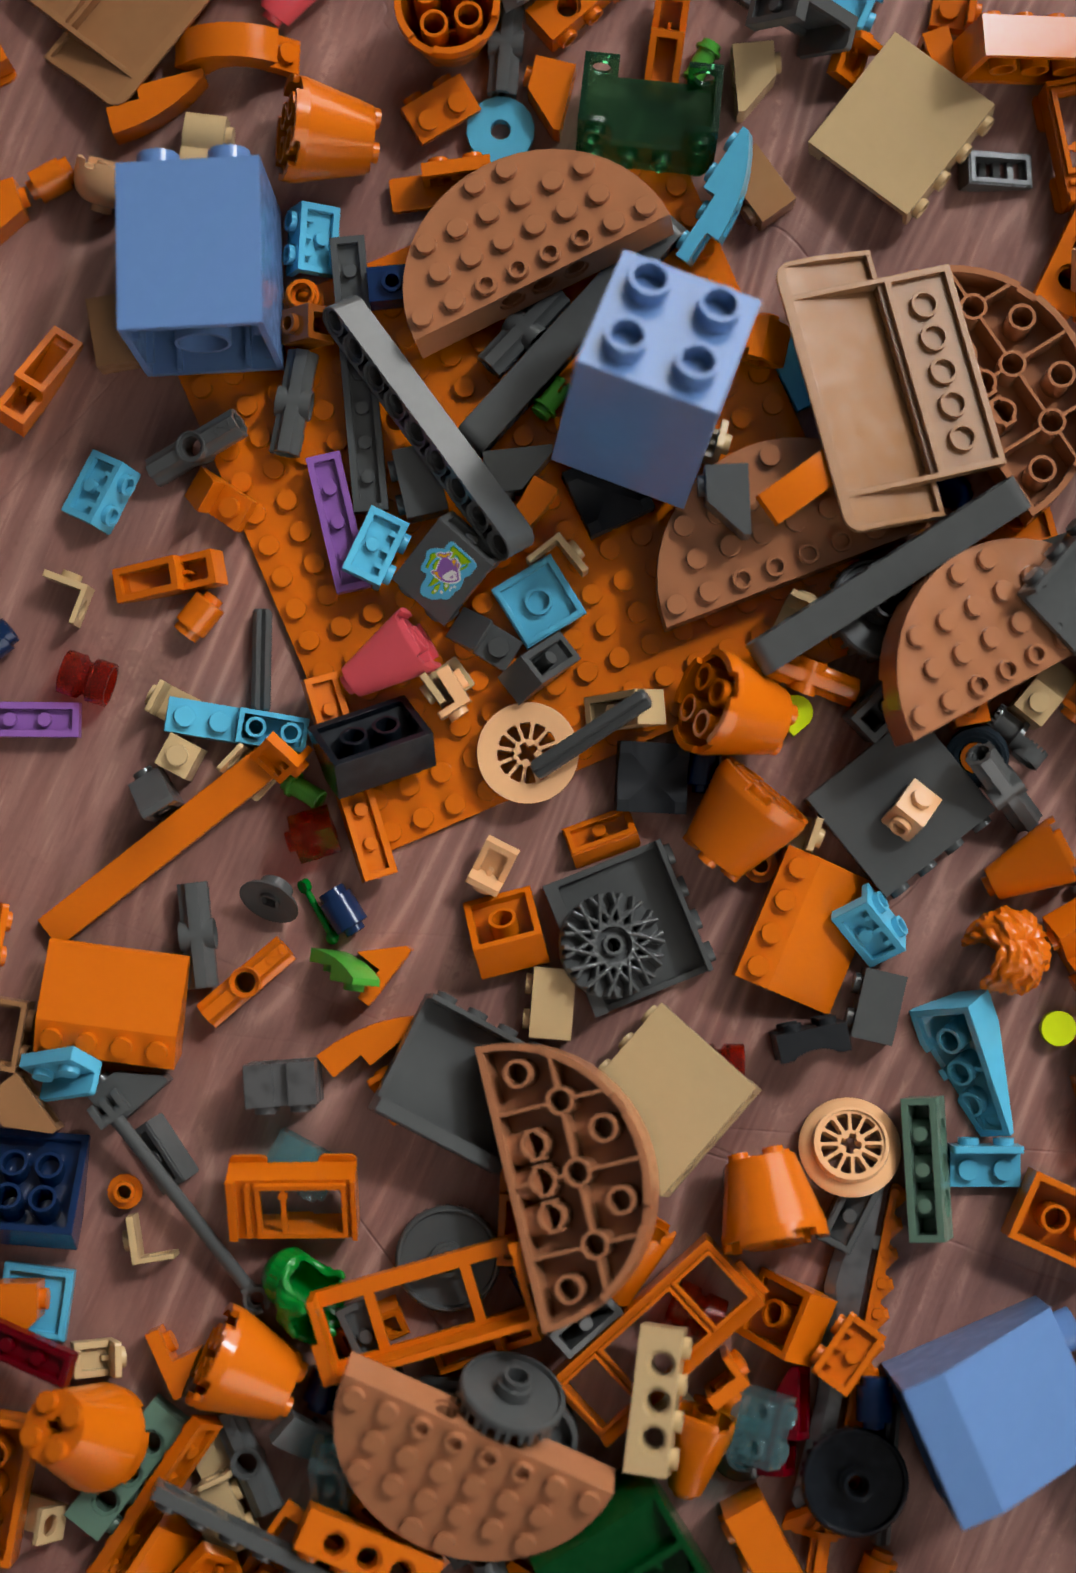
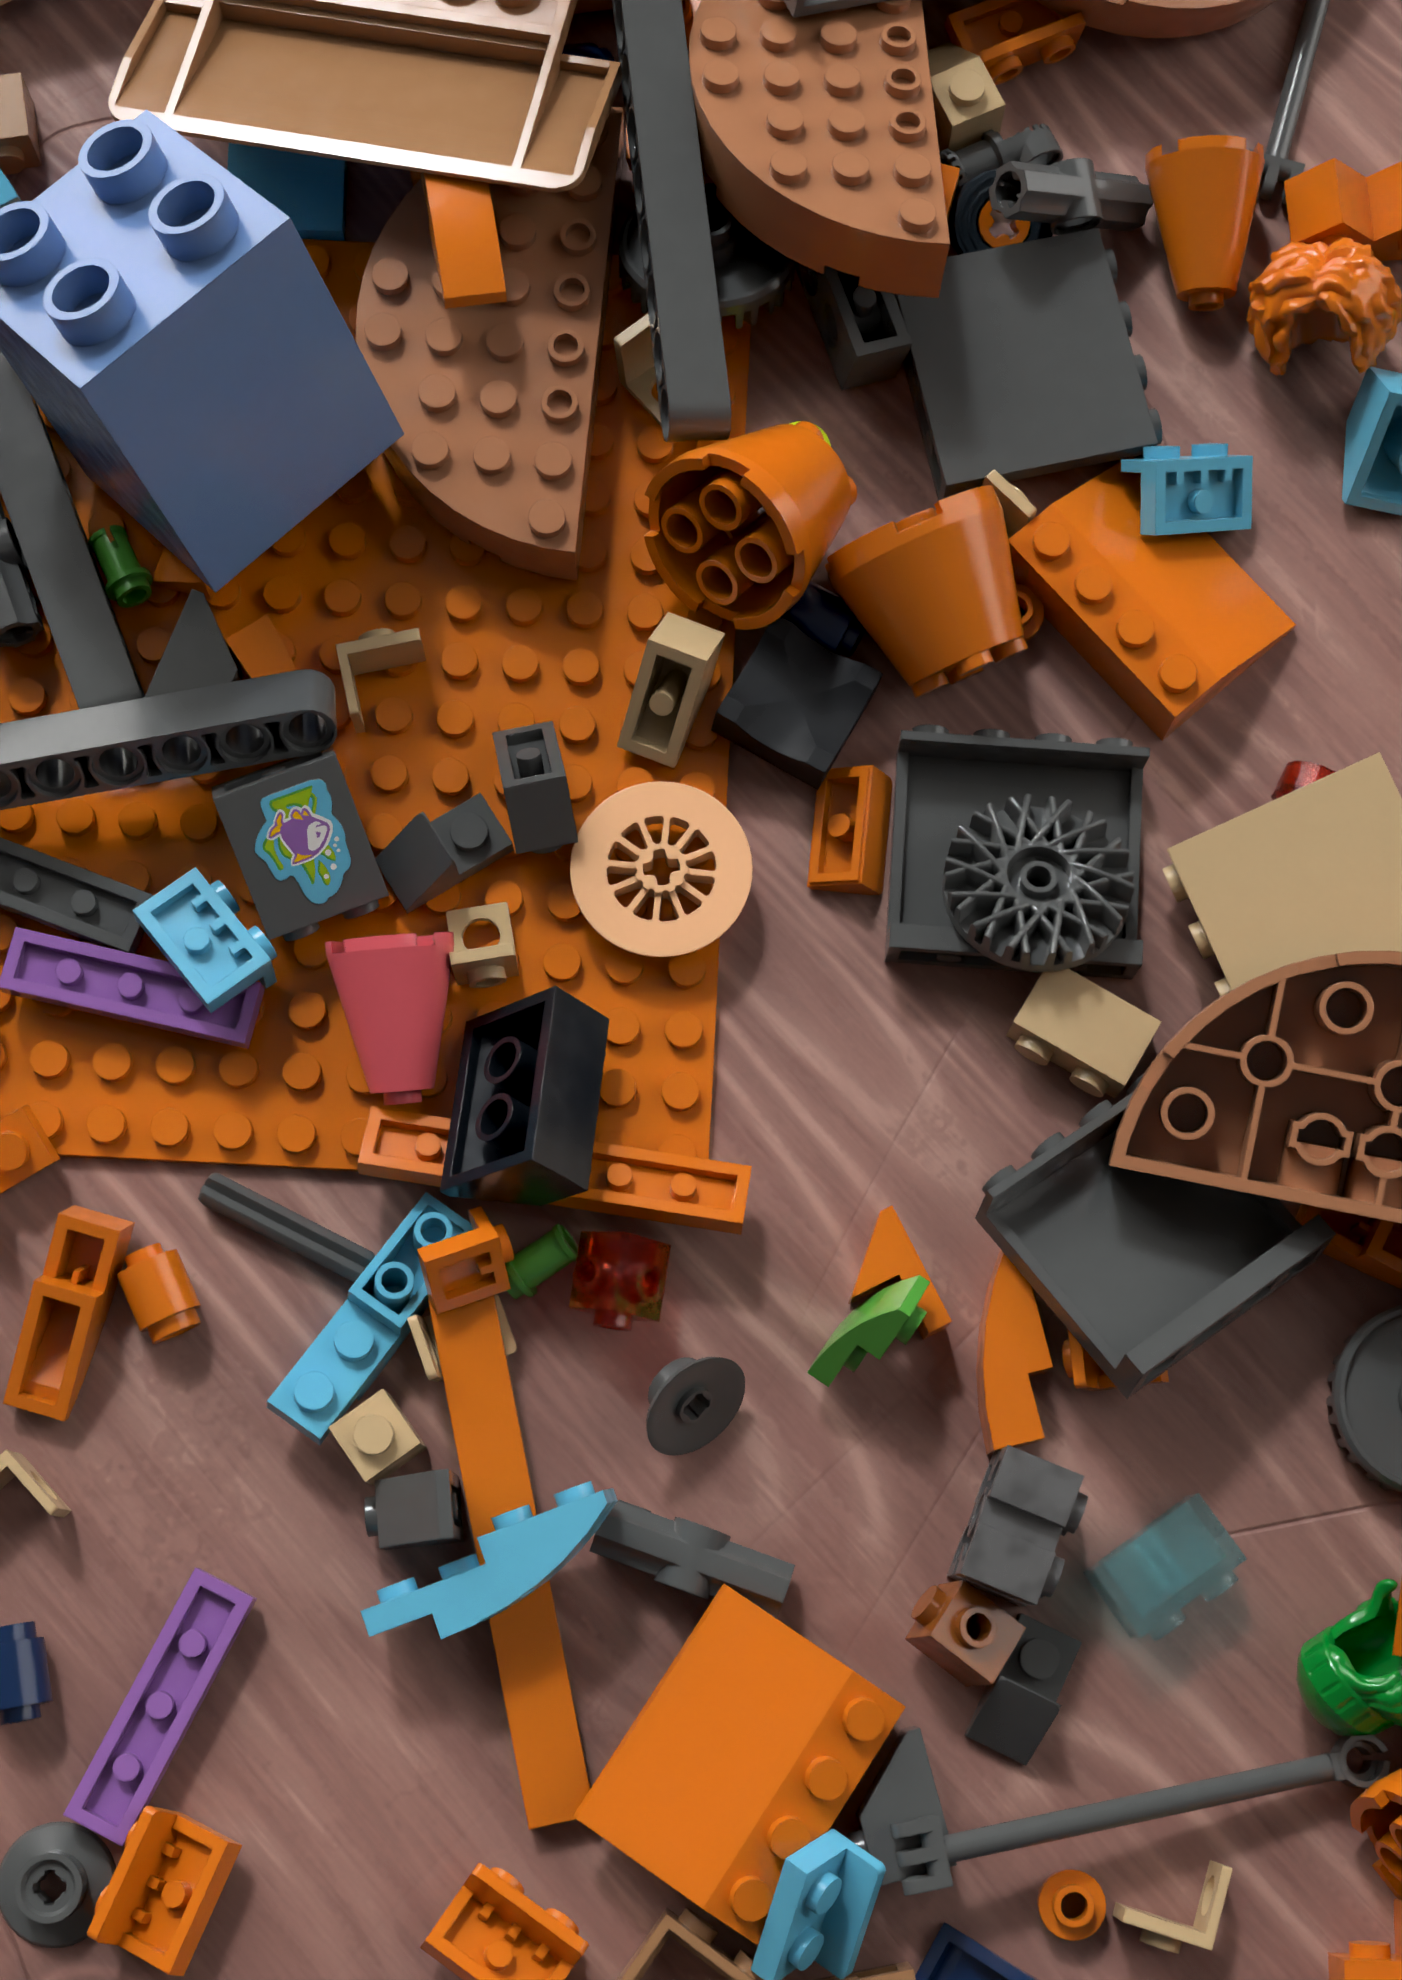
camera: 70 degrees left, 10 degrees down
clear red wheel [56,650,119,707] -> none
dark grey slope [135,1113,199,1195] -> none
tan bracket [144,679,201,721] -> none
orange piece [196,936,297,1028] -> none
orange piece [225,1153,360,1242] -> none
green hinge [297,878,340,945] -> none
dark blue brick [319,883,367,938] -> none
dark grey brick [387,446,449,524] -> none
light nougat bracket [436,665,472,722] -> none
orange slope [463,885,550,980] -> none
light nougat bracket [465,835,520,897] -> none
medium azure tile [491,554,587,650] -> none
dark grey axle [531,689,652,779] -> none
black brick [562,468,655,540] -> none
dark grey slope [697,463,752,540] -> none
orange piece [753,653,861,707] -> none
black brick [769,1014,852,1064] -> none
dark grey brick [844,967,908,1046] -> none
light nougat bracket [881,778,943,842] -> none
none -> medium azure slope [361,1481,618,1639]
none -> dark orange brick [905,1580,1026,1687]
none -> dark grey slope [964,1613,1082,1766]

